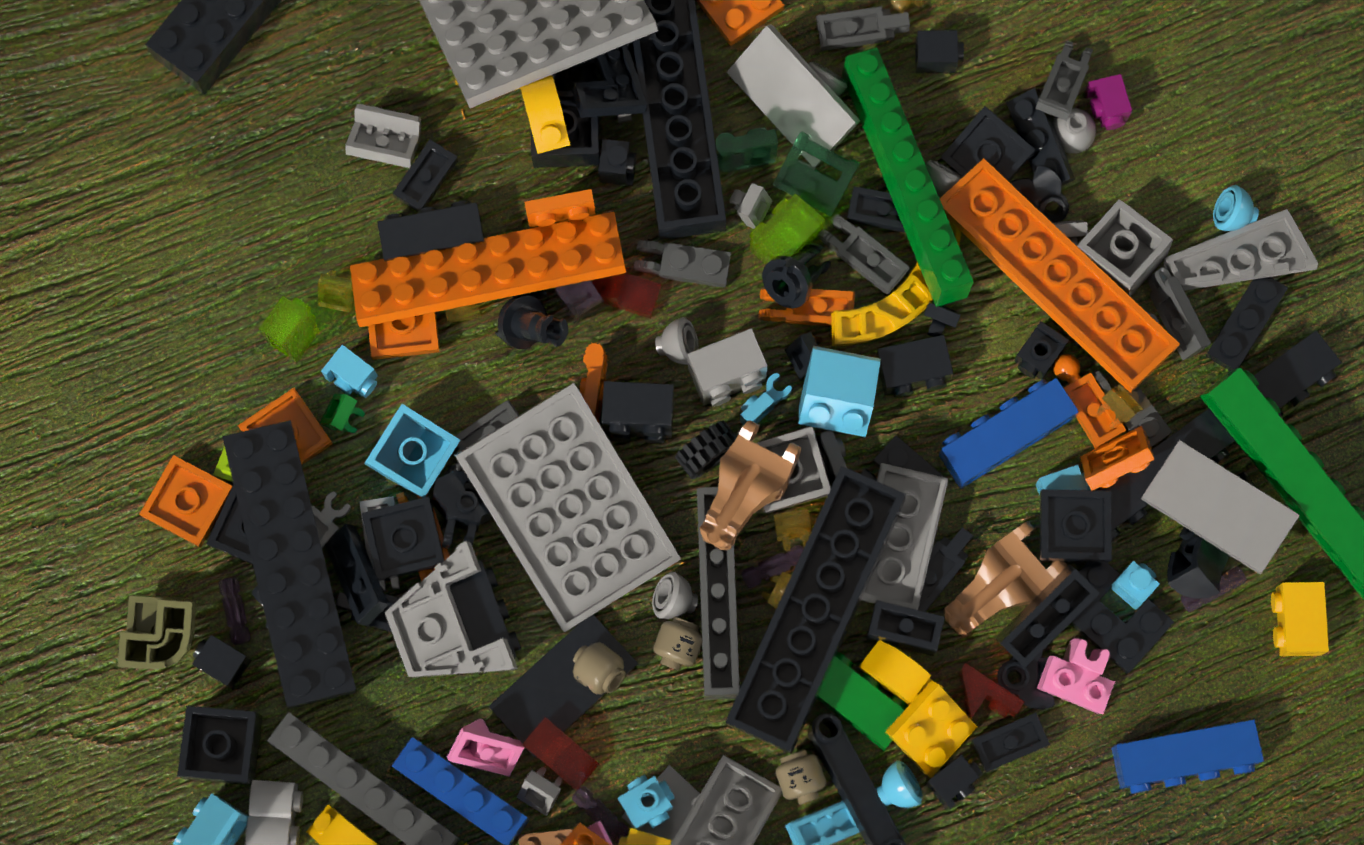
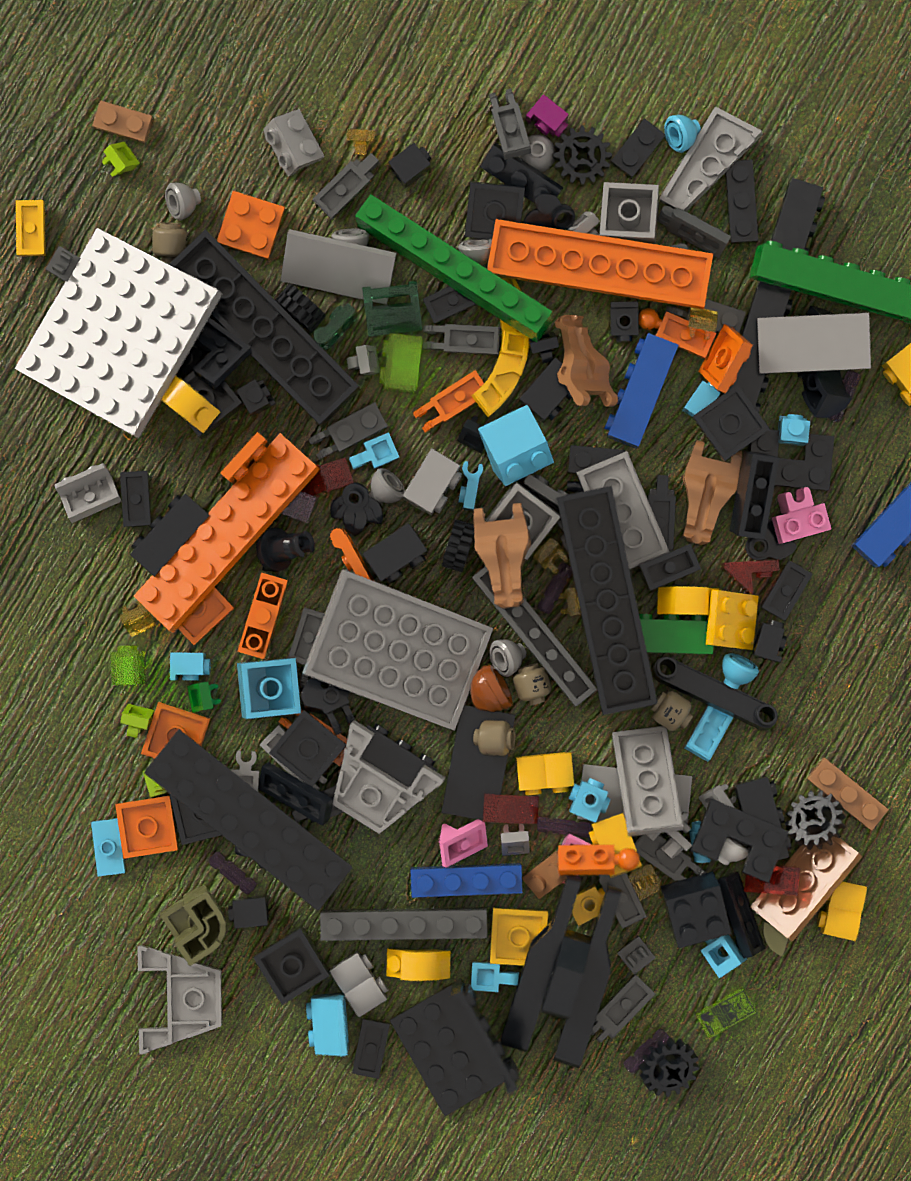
camera: 40 degrees left, 10 degrees up
black piece [762,243,831,308] -> none
none -> medium azure plate [91,818,126,876]
none -> lime tile [120,704,154,738]
none -> light grey wing [137,945,222,1054]
none -> orange slope [237,572,288,659]
none -> black tyre [275,284,326,333]
none -> black plate [330,483,384,536]
none -> medium azure plate [349,432,400,470]
none -> dark orange hat [470,665,513,712]
none -> yellow brick [516,752,574,795]
none -> black gear [553,125,612,187]
none -> medium nougat animal [554,315,618,407]
none -> black plate [610,118,666,179]

